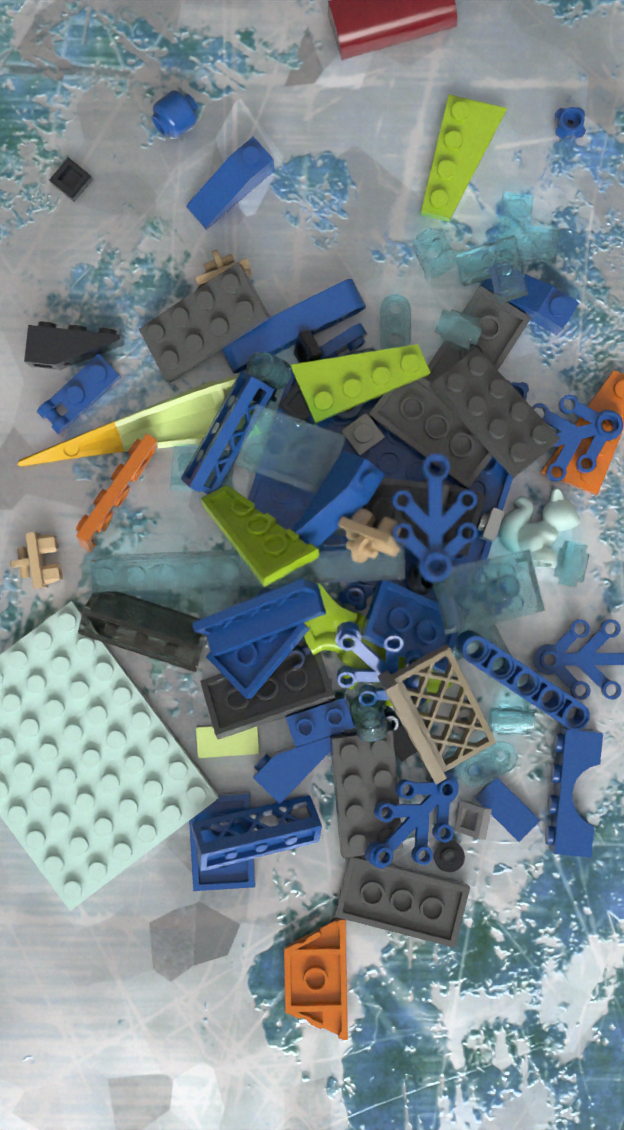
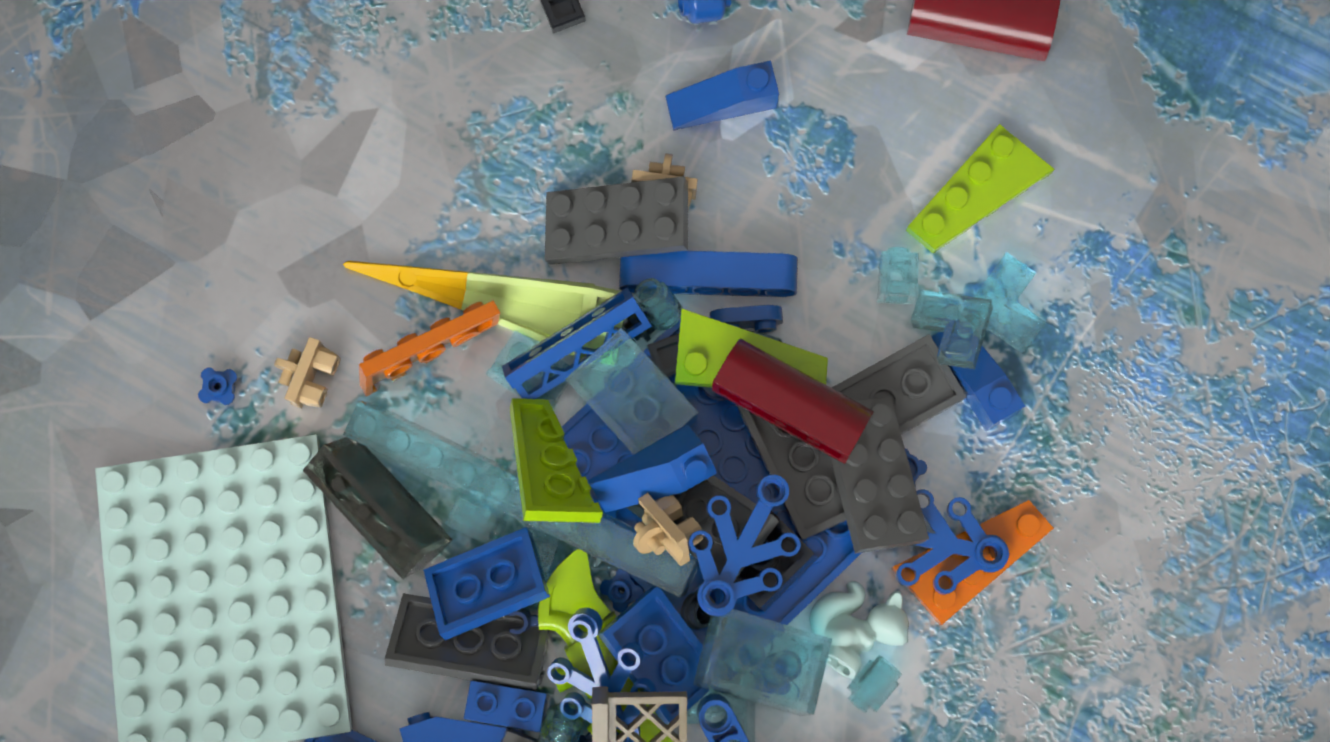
camera: 30 degrees right, 10 degrees down
black slope [24,321,125,370] -> none
blue plate [37,353,121,434] -> none
blue fence [192,578,327,656] -> none
yellowish green tile [196,725,260,758] -> none
black tile [293,330,323,363] -> none
light grey plate [341,413,385,457] -> none
clear light blue plate [380,294,411,350] -> none
clear light blue brick [435,309,483,349] -> none
light grey plate [477,507,505,542] -> none
blue plate [555,107,586,139] -> none
none -> dark red brick [712,338,874,464]

